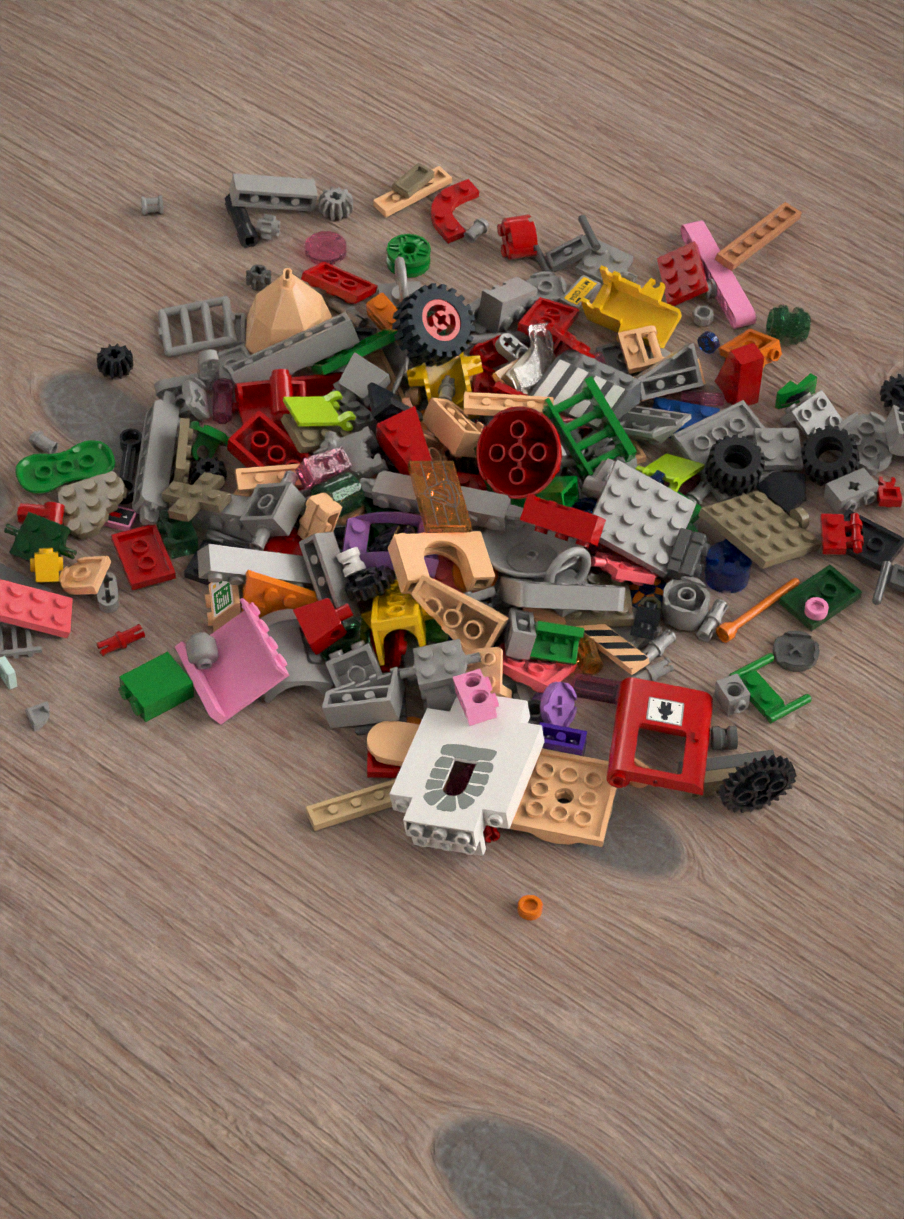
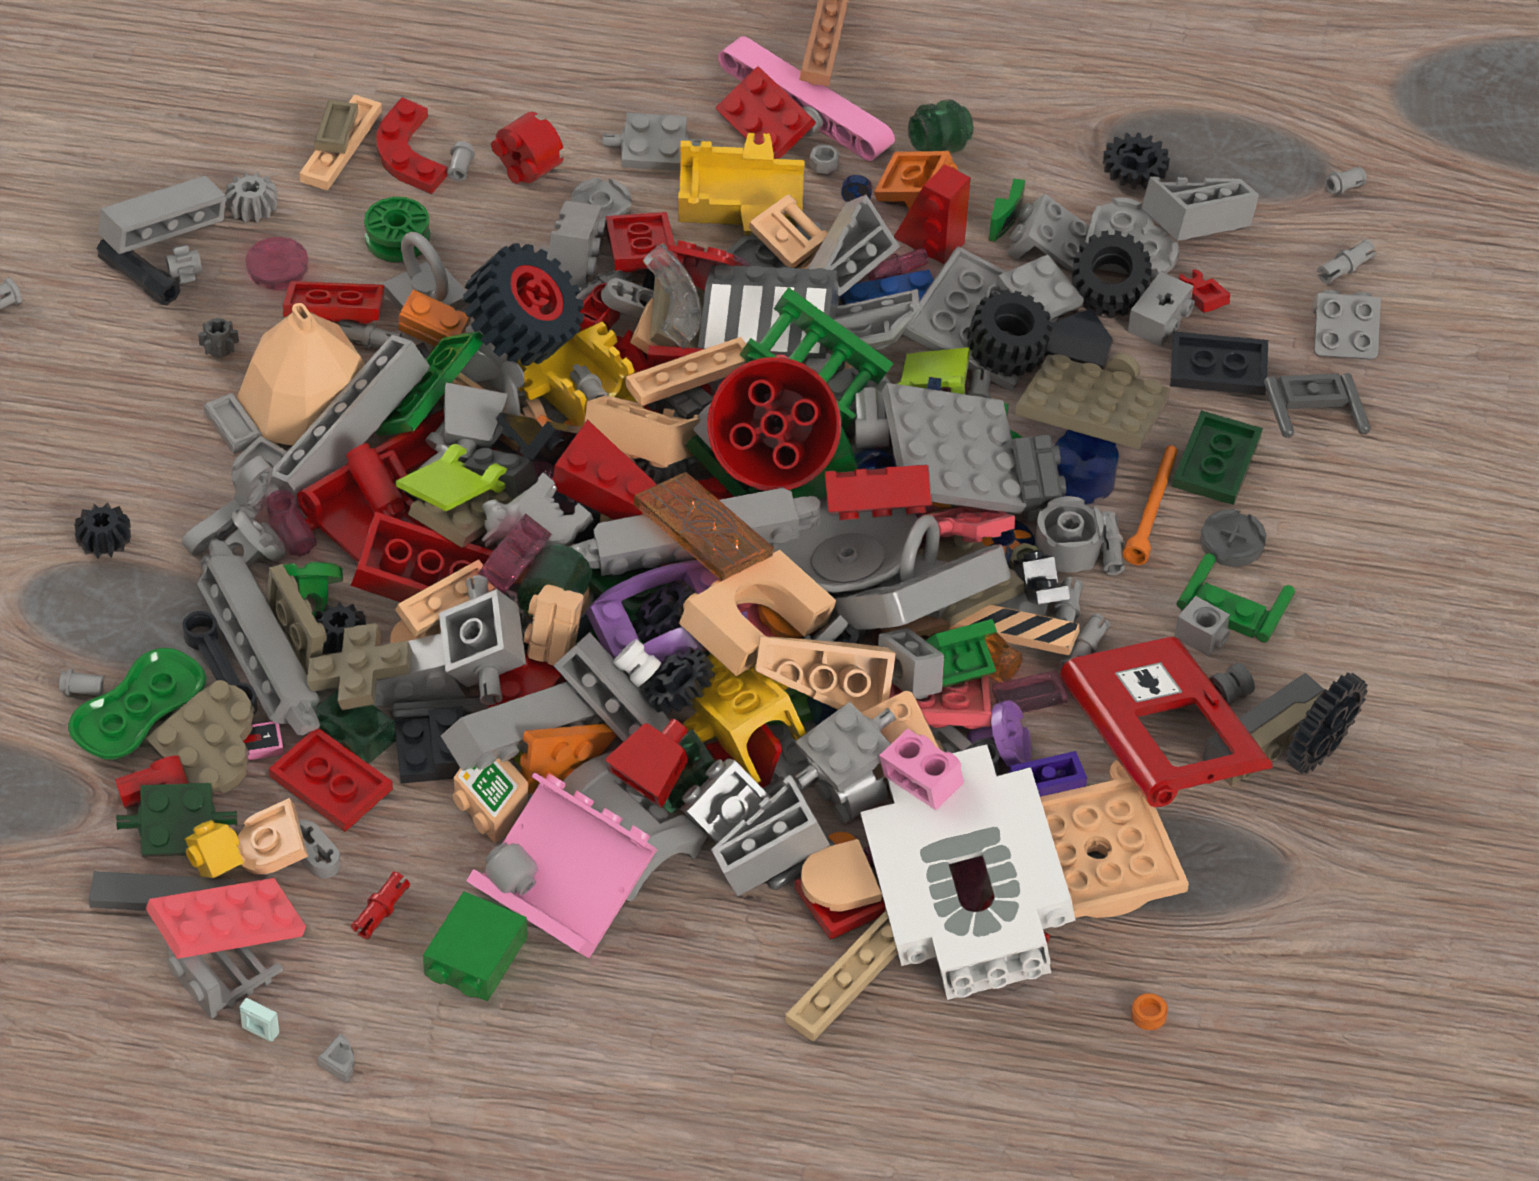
camera: 30 degrees left, 0 degrees up
light grey bar [158,296,237,357] -> none
dark grey plate [533,215,601,272] -> none
tile [560,275,601,311] -> none
bright pink tile [804,597,829,621] -> none
red plate [820,513,864,555] -> none

